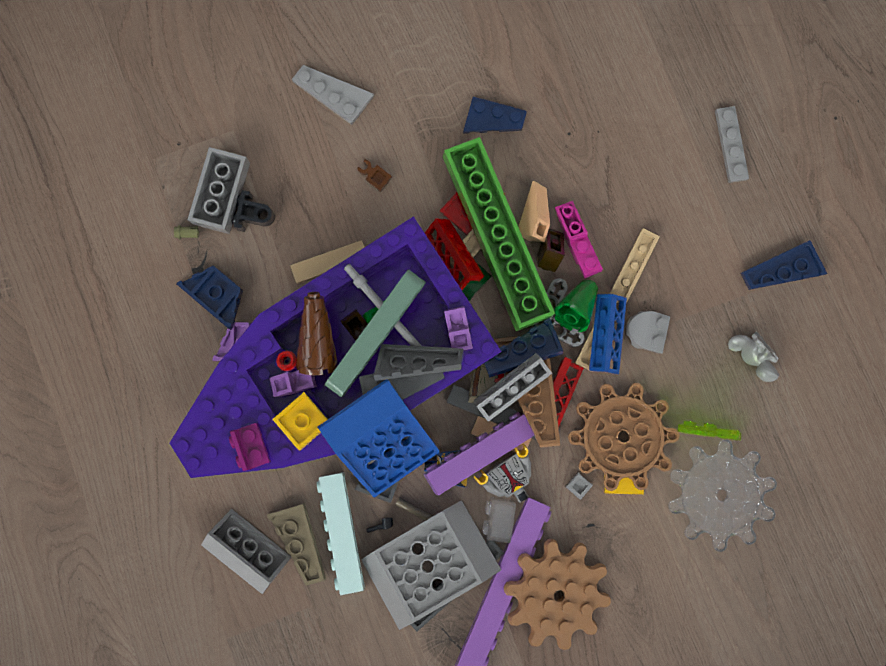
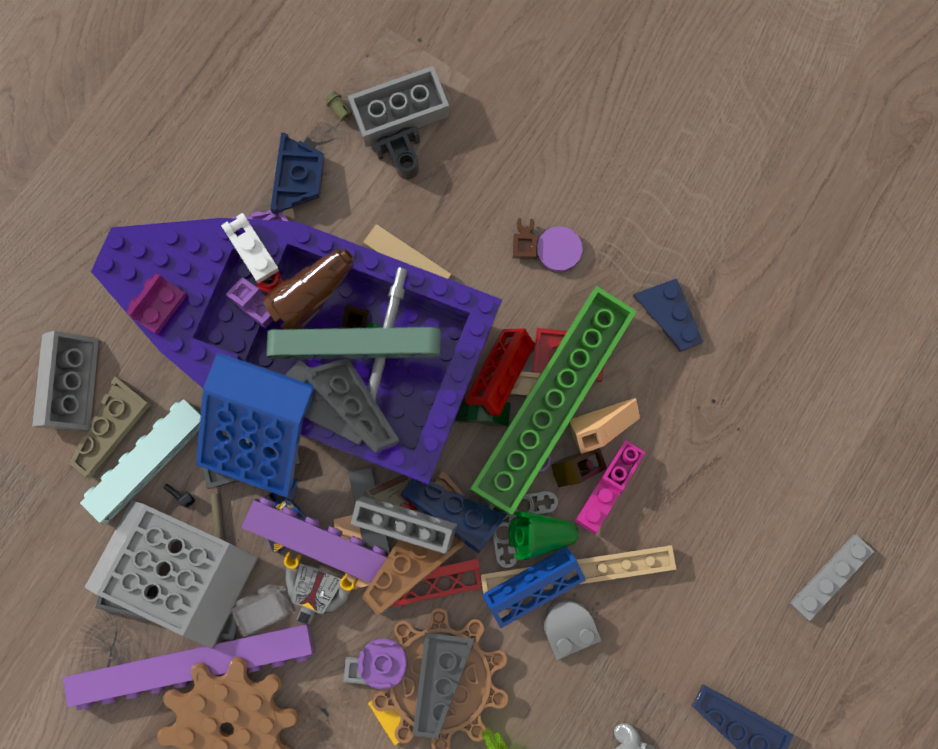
camera: 60 degrees right, 5 degrees down
yellow tile [272,392,328,451] -> none
light grey wing [292,65,374,125] -> none
medium lavender slope [444,306,473,351] -> none
none -> white plate [221,213,279,283]
none -> medium lavender tile [358,638,408,690]
none -> dark grey wing [412,633,474,739]
none -> medium lavender tile [537,227,582,272]

